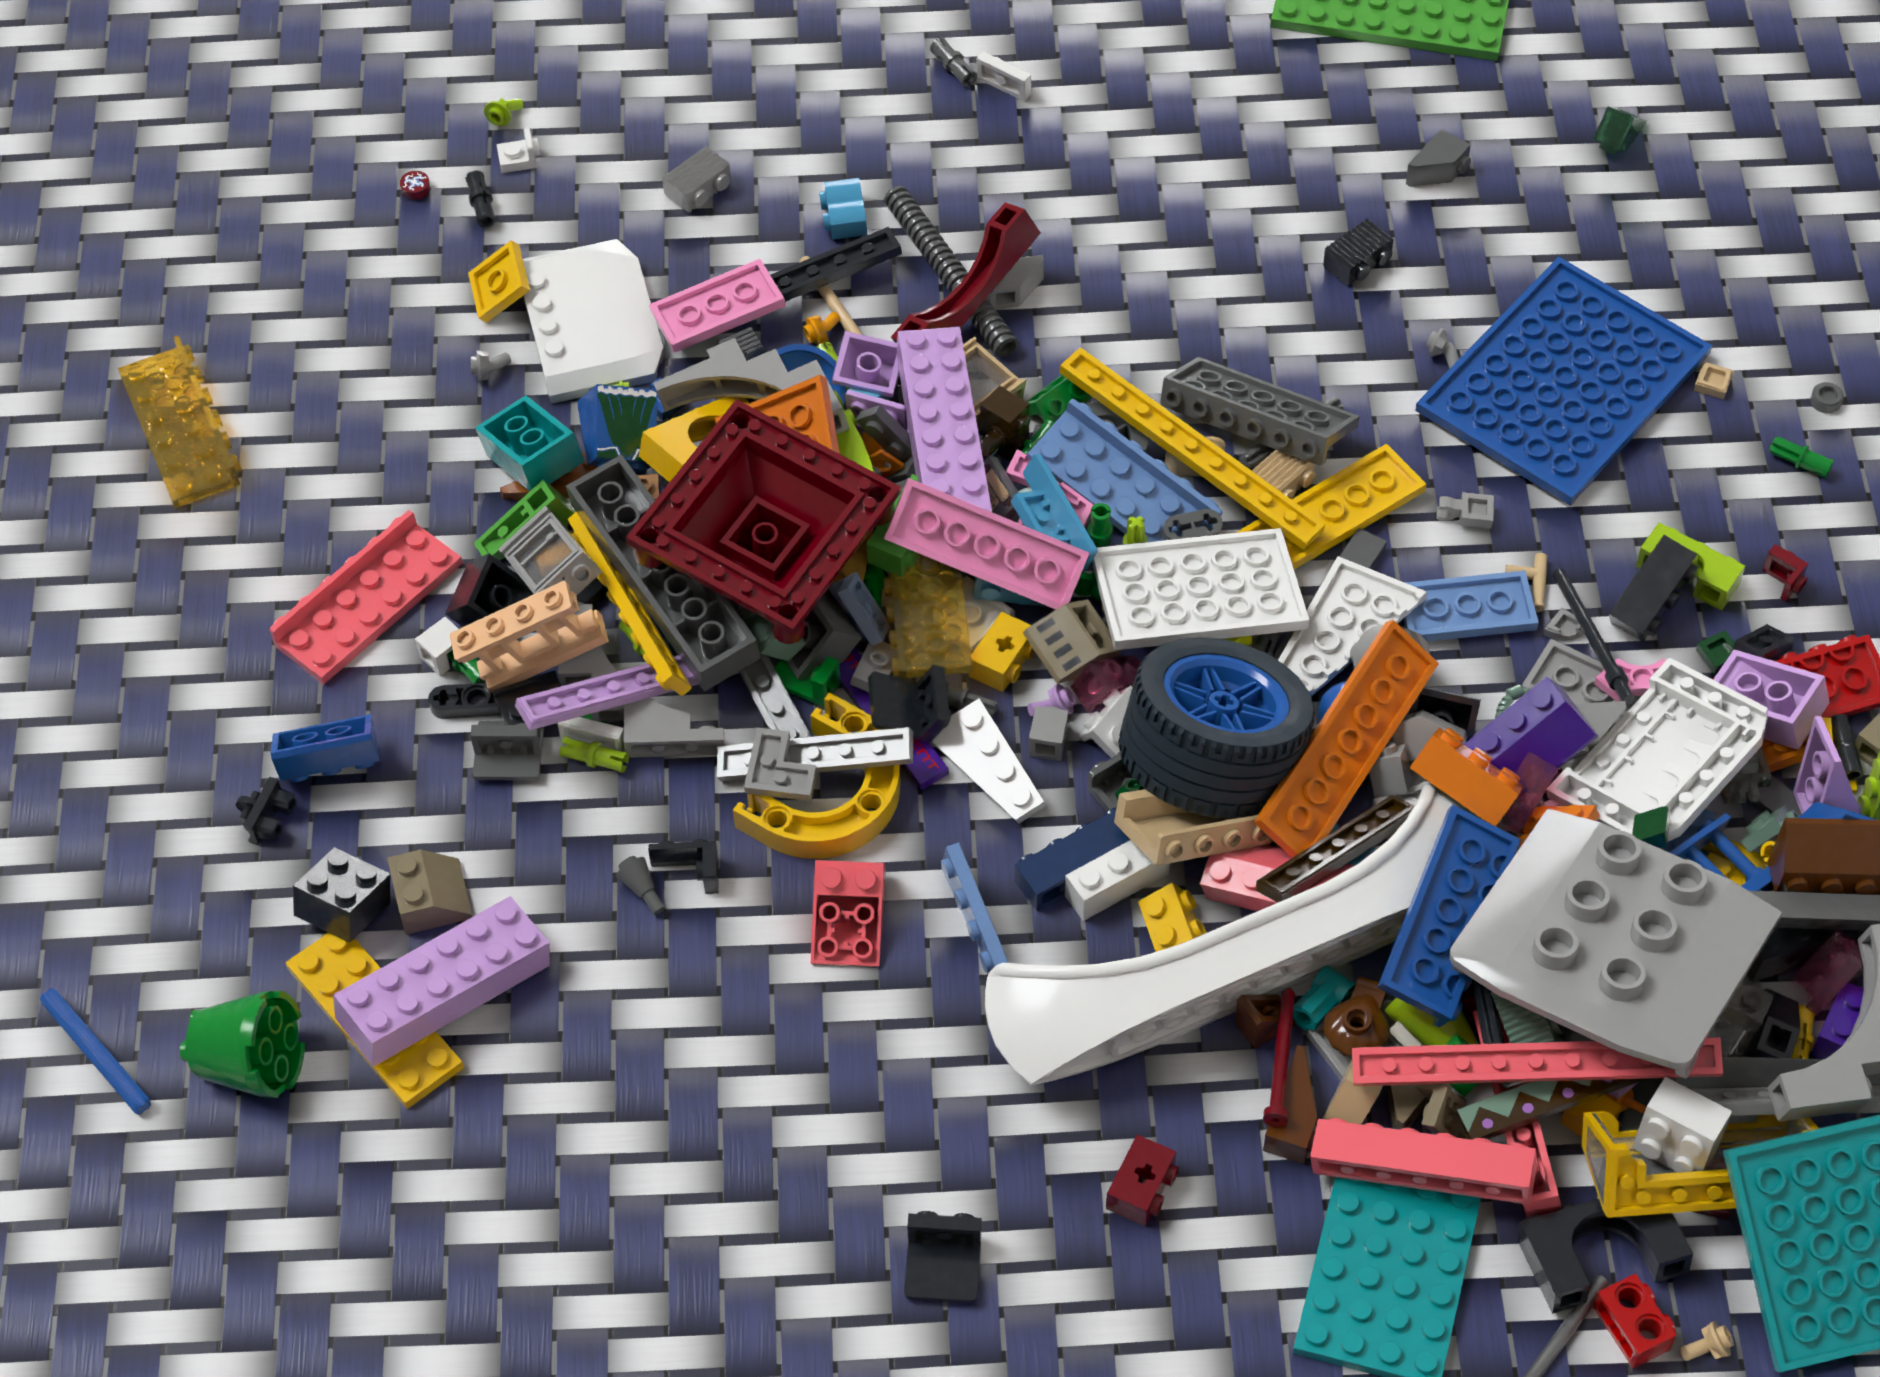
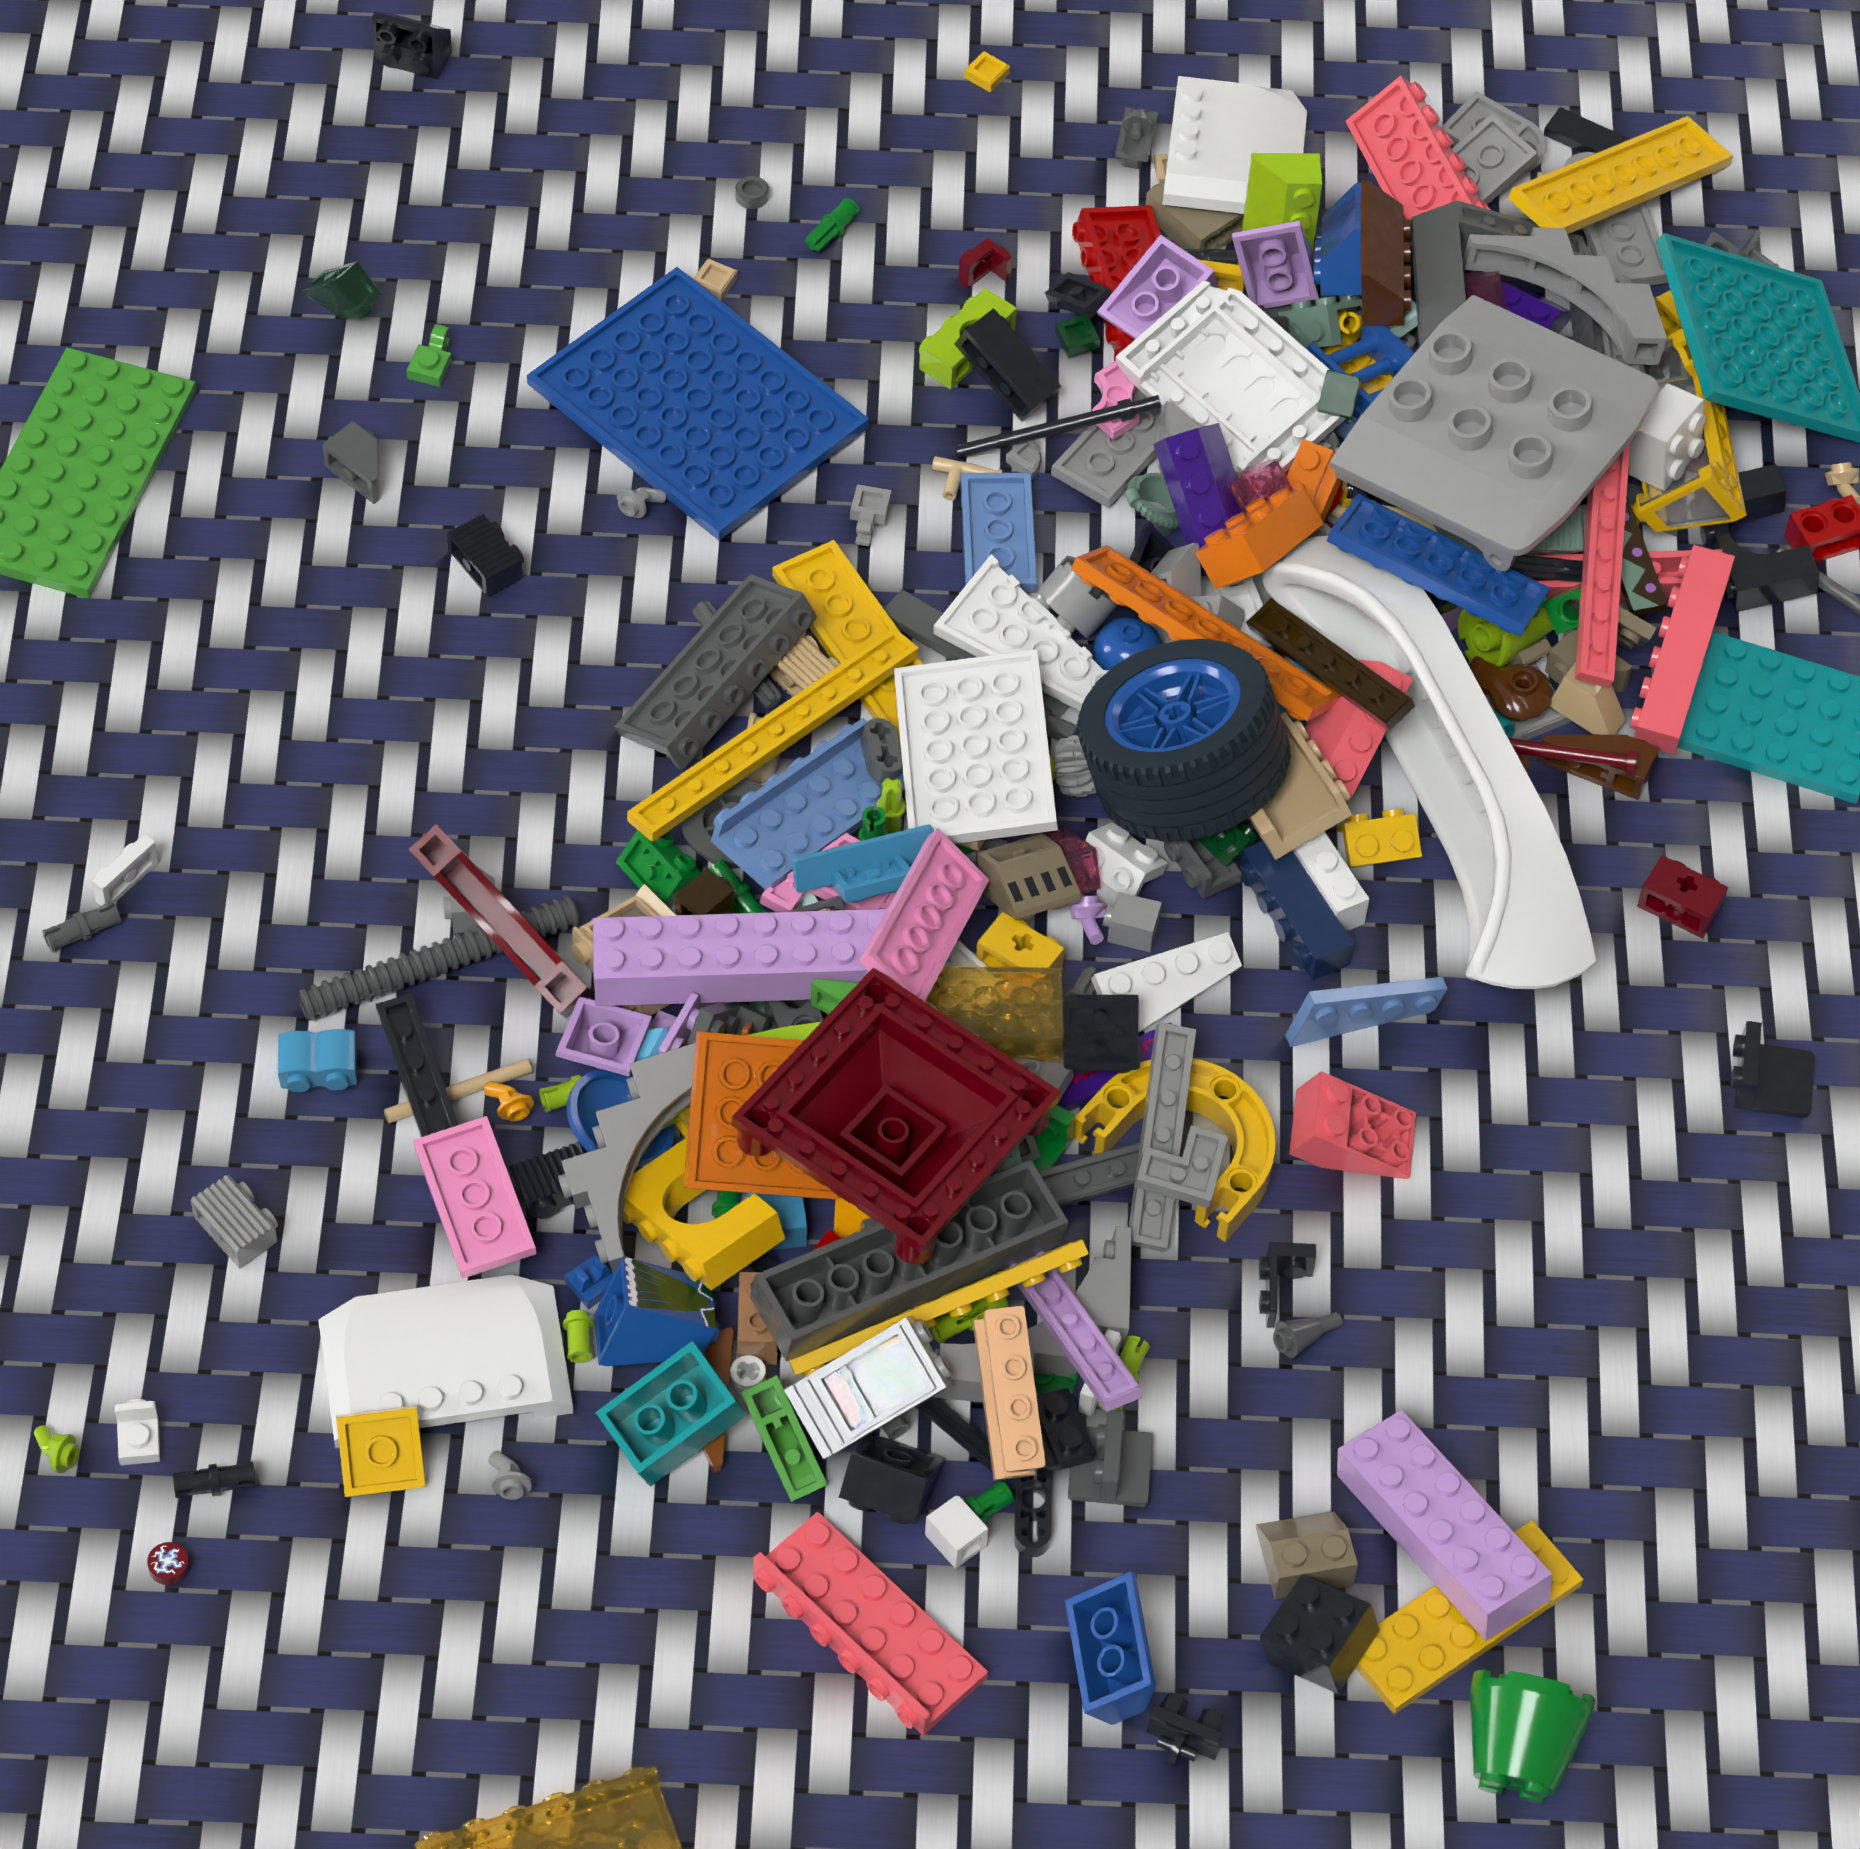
camera: 90 degrees left, 0 degrees up
none -> bright green plate [406,324,452,387]

